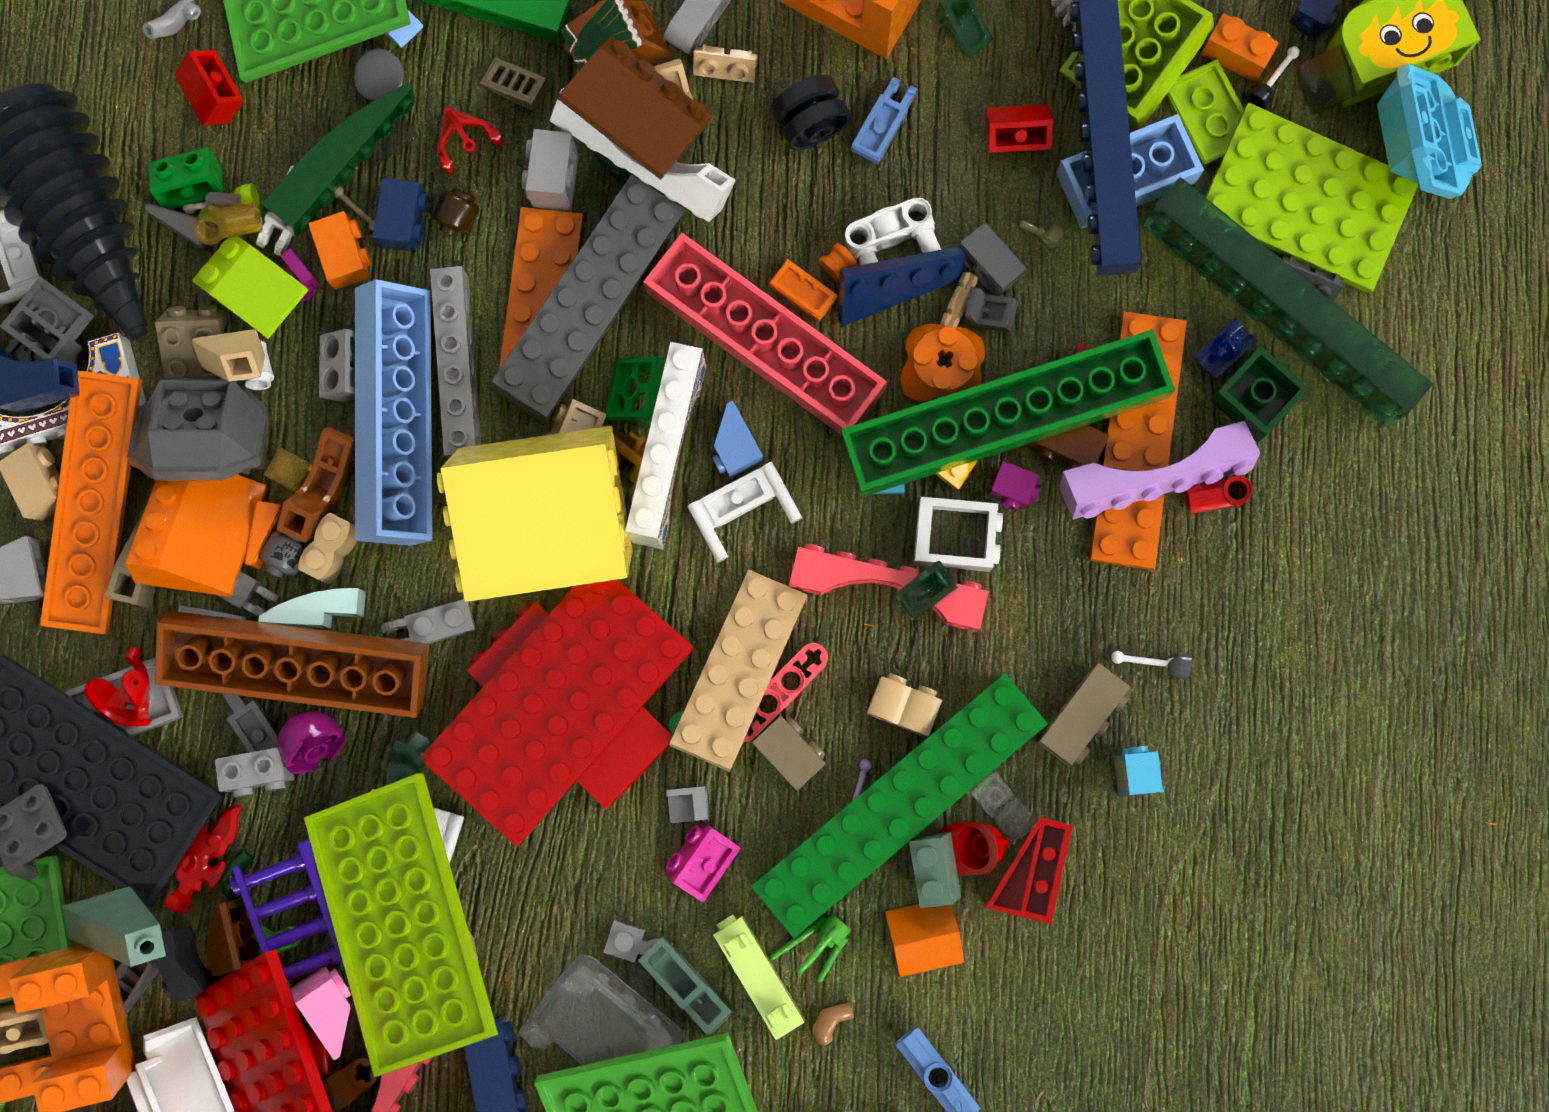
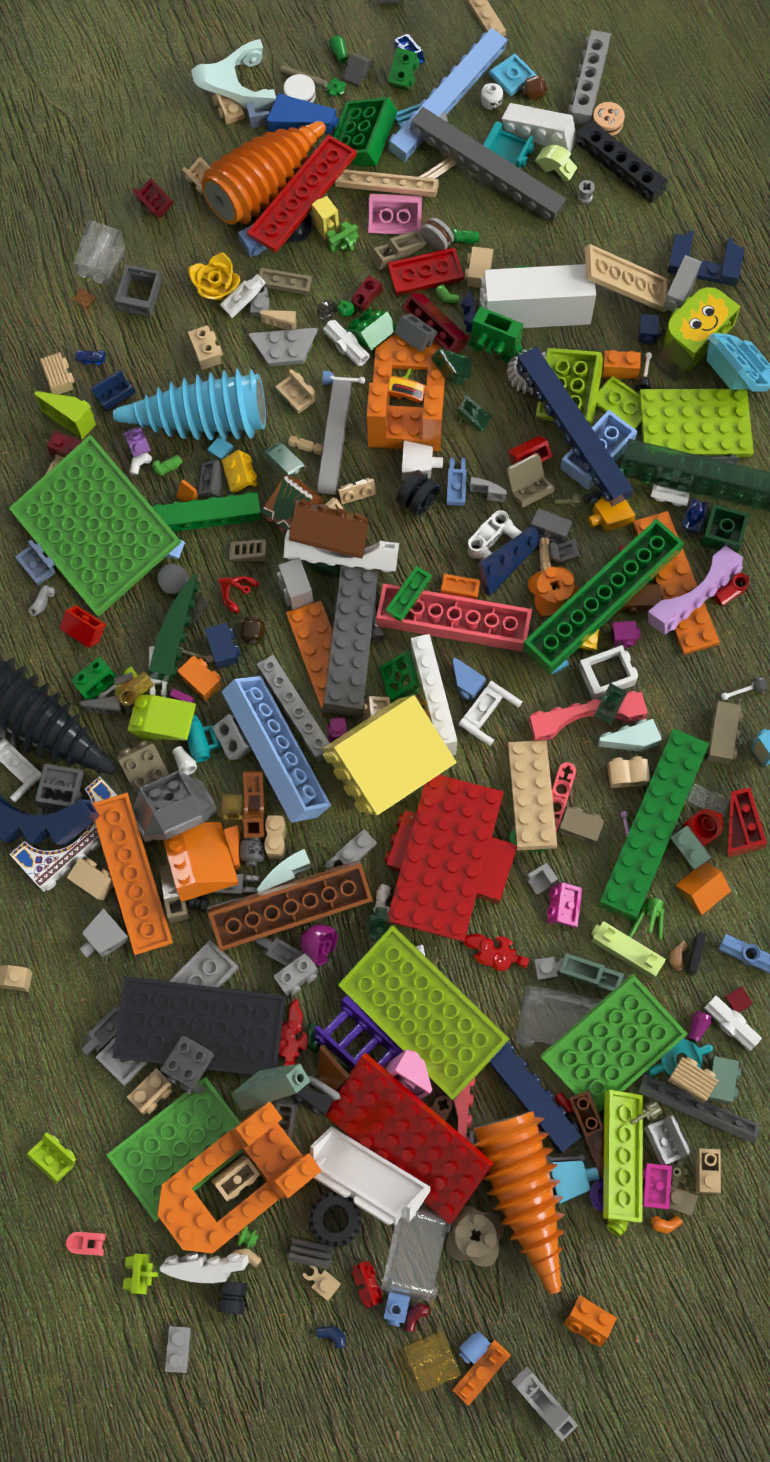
camera: 30 degrees left, 10 degrees down
red helmet [84,647,151,727] -> none
tan slope [192,329,265,382] -> none
orange wheel [818,243,858,283] -> none
none -> teal piece [187,715,222,762]
none -> black wheel [189,894,210,913]
none -> light grey piece [308,1076,341,1100]
none -> magenta brick [327,717,347,743]
none -> dark grey hinge [370,599,384,642]
none -> white arm [373,884,392,917]
none -> green plate [385,566,432,622]
none -> white torso [402,441,443,481]
none -> red piece [463,934,529,971]
none -> light grey slope [470,477,506,502]
none -> dark tan bracket [507,454,554,507]
none -> black piece [582,489,602,504]
none -> light orange torso [588,498,635,531]
none -> light aqua slope [598,719,662,752]
none -> white plate [651,484,690,506]
none -> black tile [686,932,706,976]

